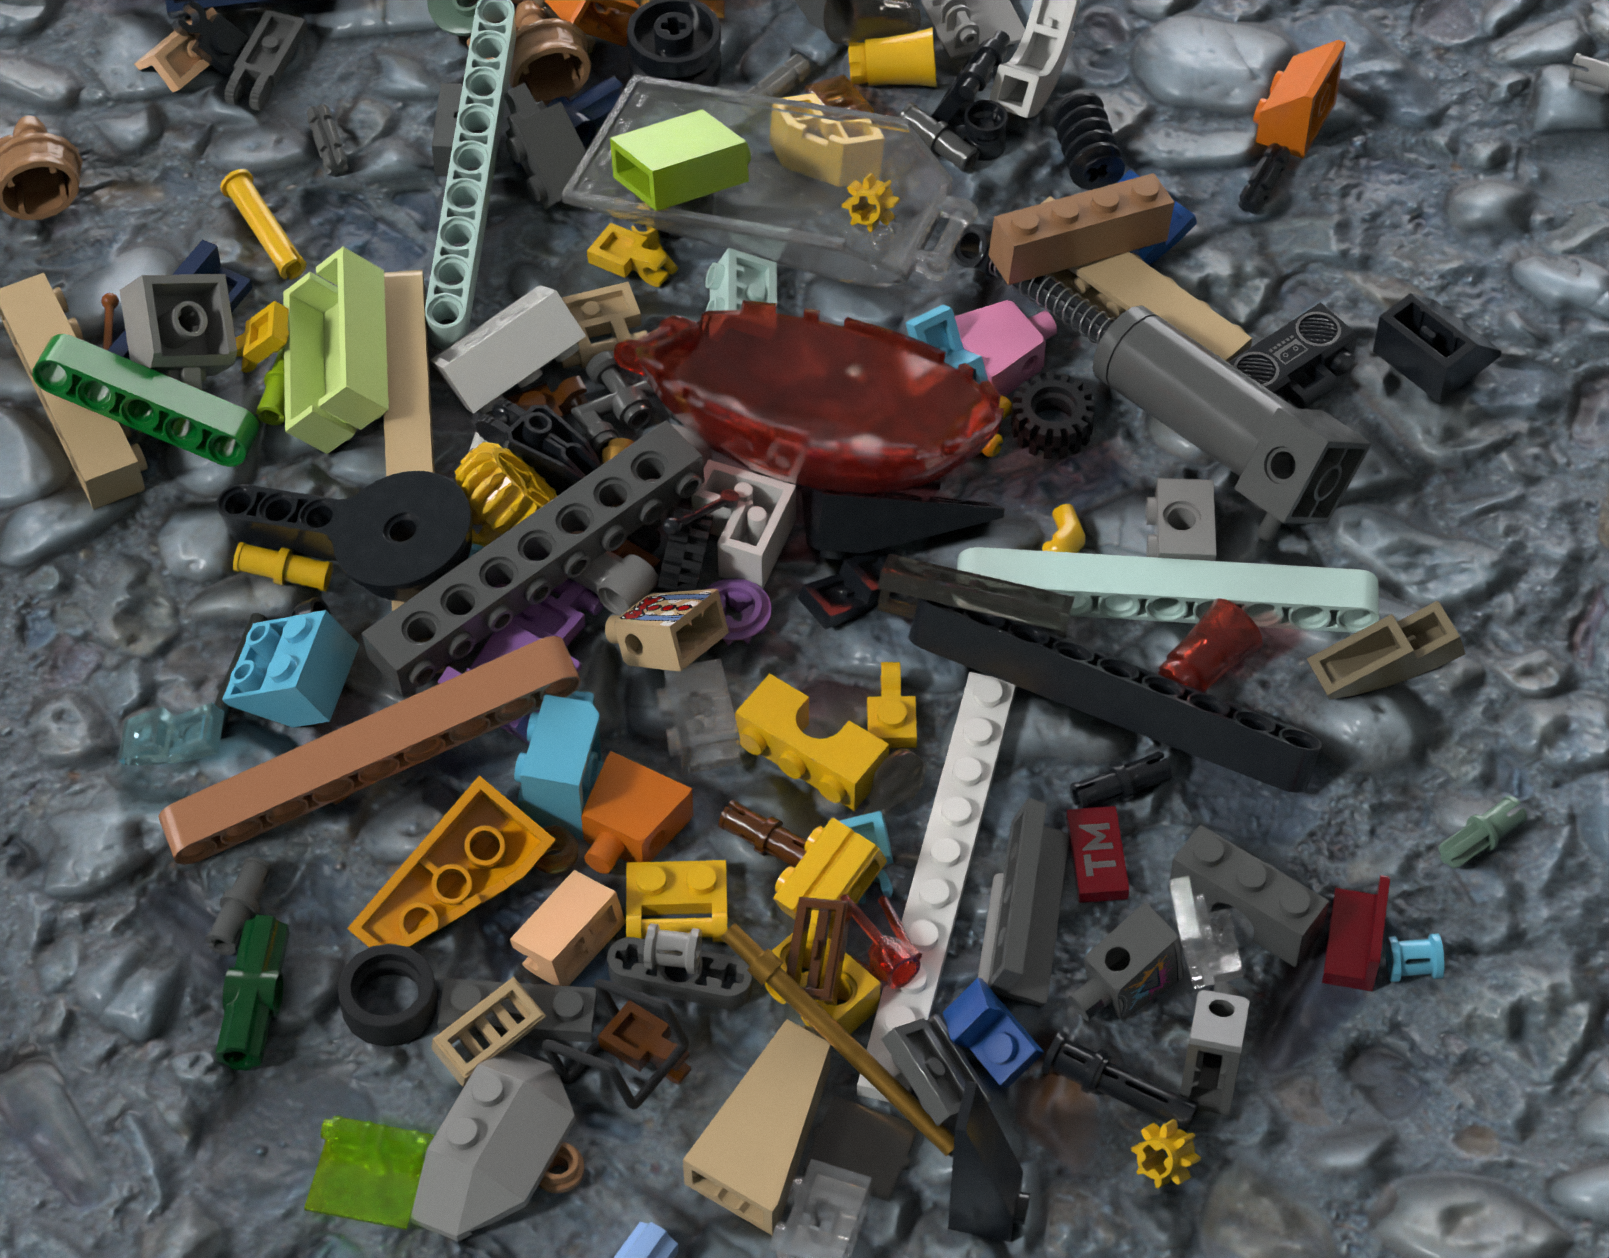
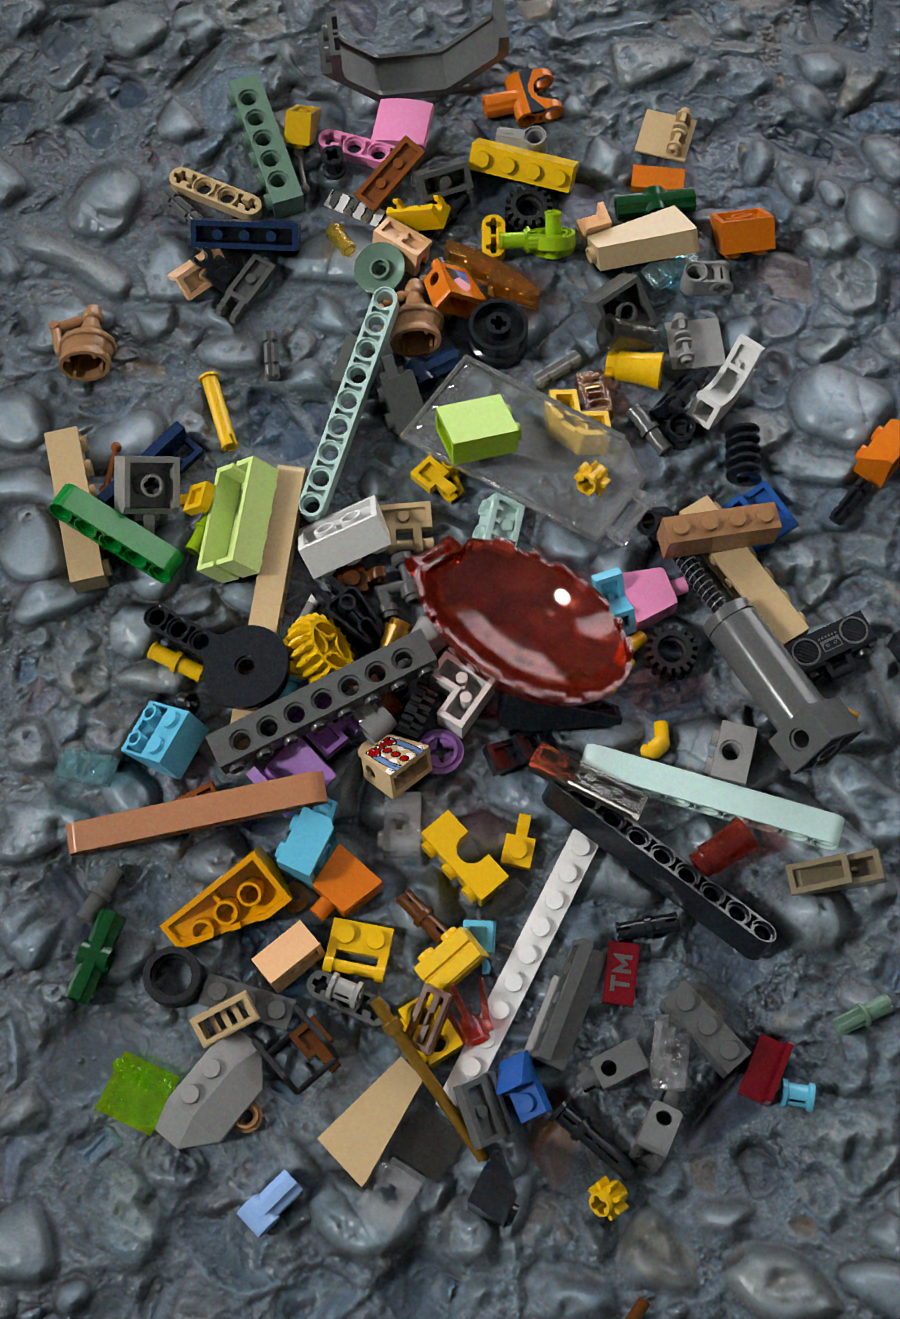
camera: 15 degrees right, 15 degrees up
black hinge [663,489,739,536] -> none

